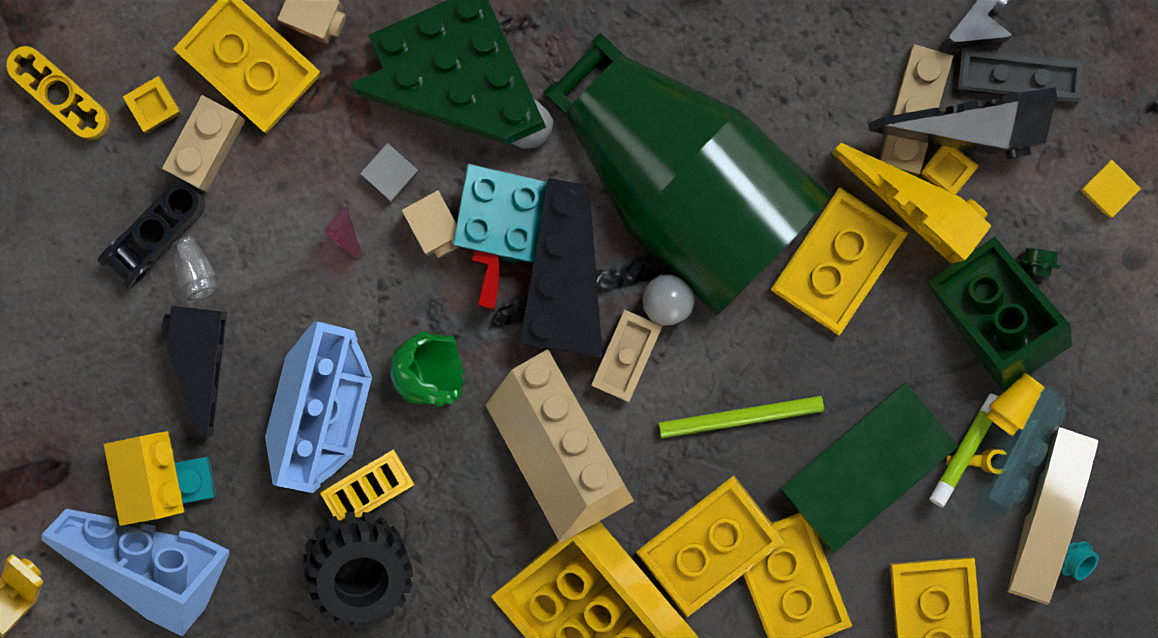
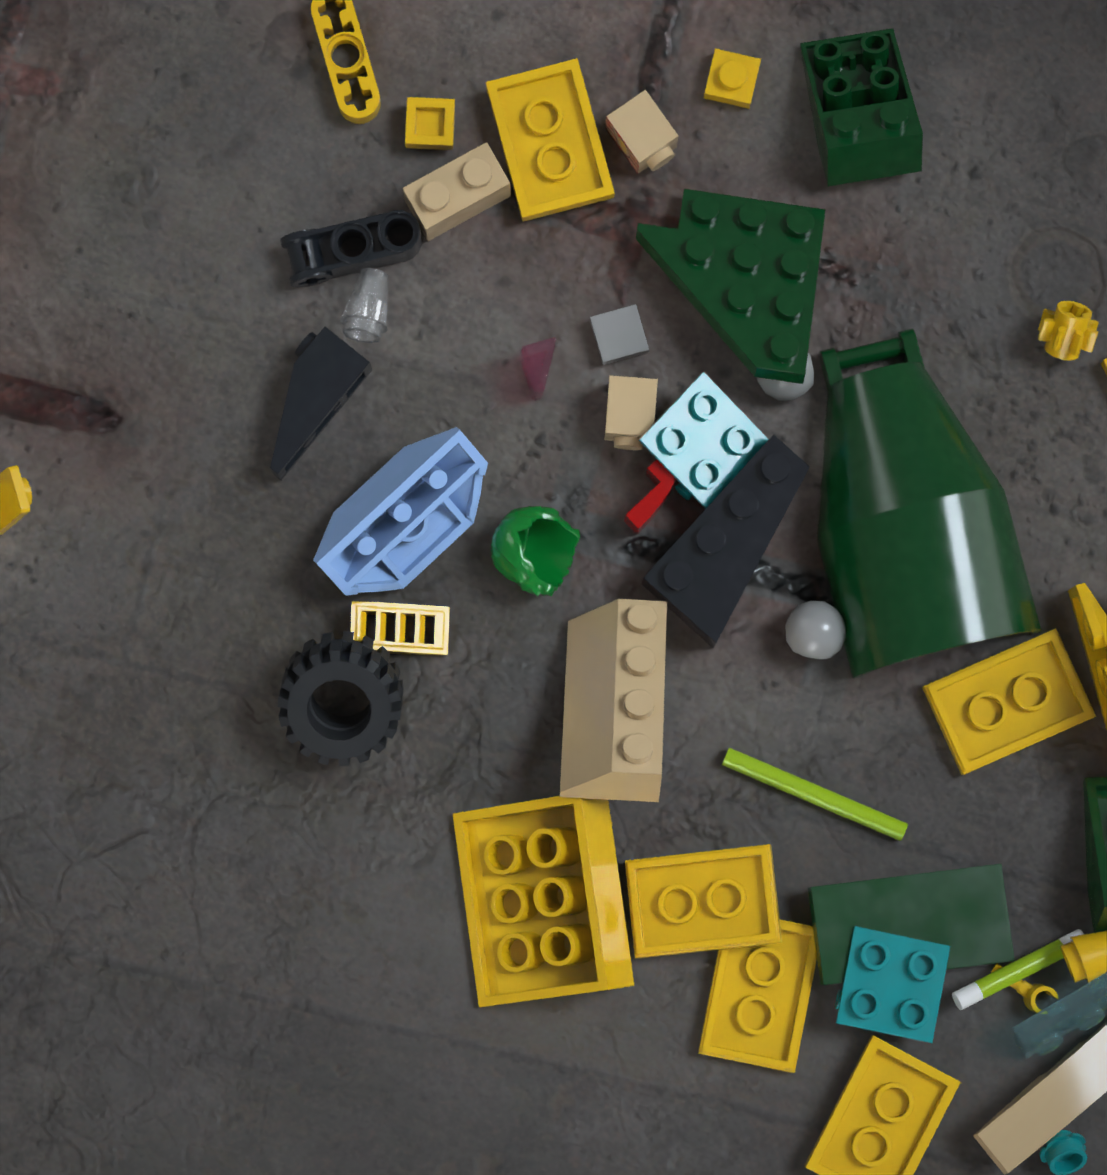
camera: 30 degrees right, 5 degrees down
light blue wedge [42,509,229,636] -> none
yellow brick [103,431,184,526] -> none
teal plate [175,456,216,503] -> none
tan plate [591,310,662,402] -> none
none -> teal hinge [835,926,951,1043]

